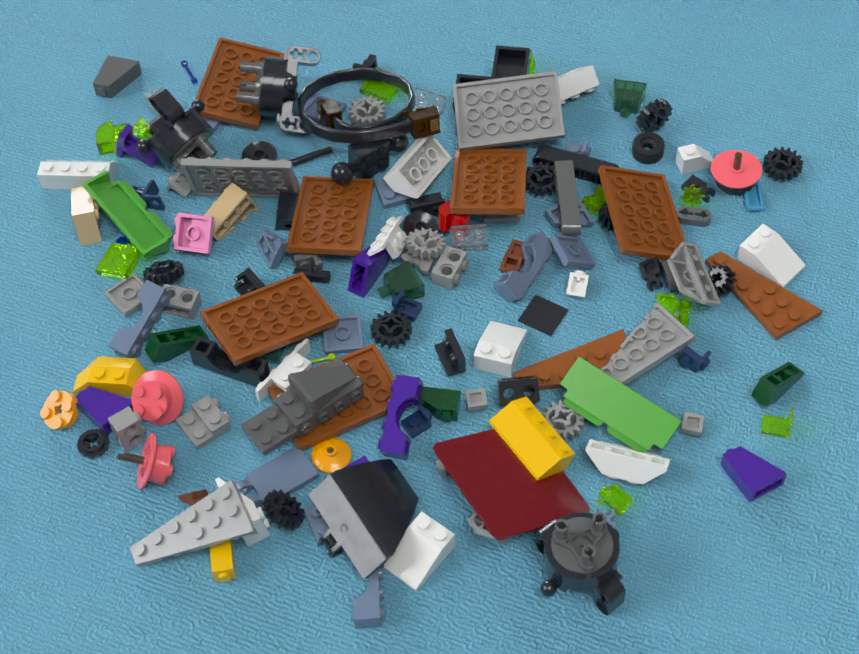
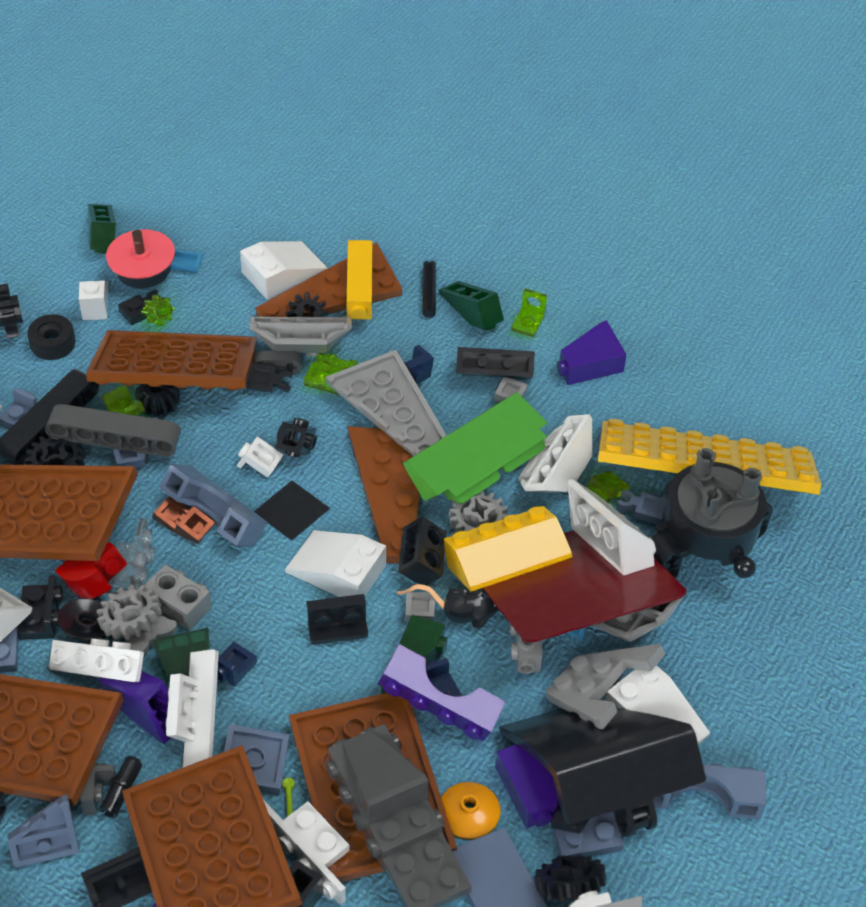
camera: 85 degrees left, 5 degrees down
black gear [370,310,412,349] -> none
sand blue plate [549,234,596,270] -> none
dark grey beam [676,206,711,227] -> none
black gear [763,147,803,181] -> none
none -> dark green slope [88,204,116,254]
none -> white bracket [166,649,219,767]
none -> black brick [276,417,317,458]
none -> yellow brick [347,240,372,319]
none -> black animal [397,584,499,629]
none -> black axle [423,261,436,317]
none -> black brick [456,347,535,379]
none -> light grey wing [545,644,665,729]
none -> white slope [567,479,656,575]
none -> yellow plate [598,419,822,495]

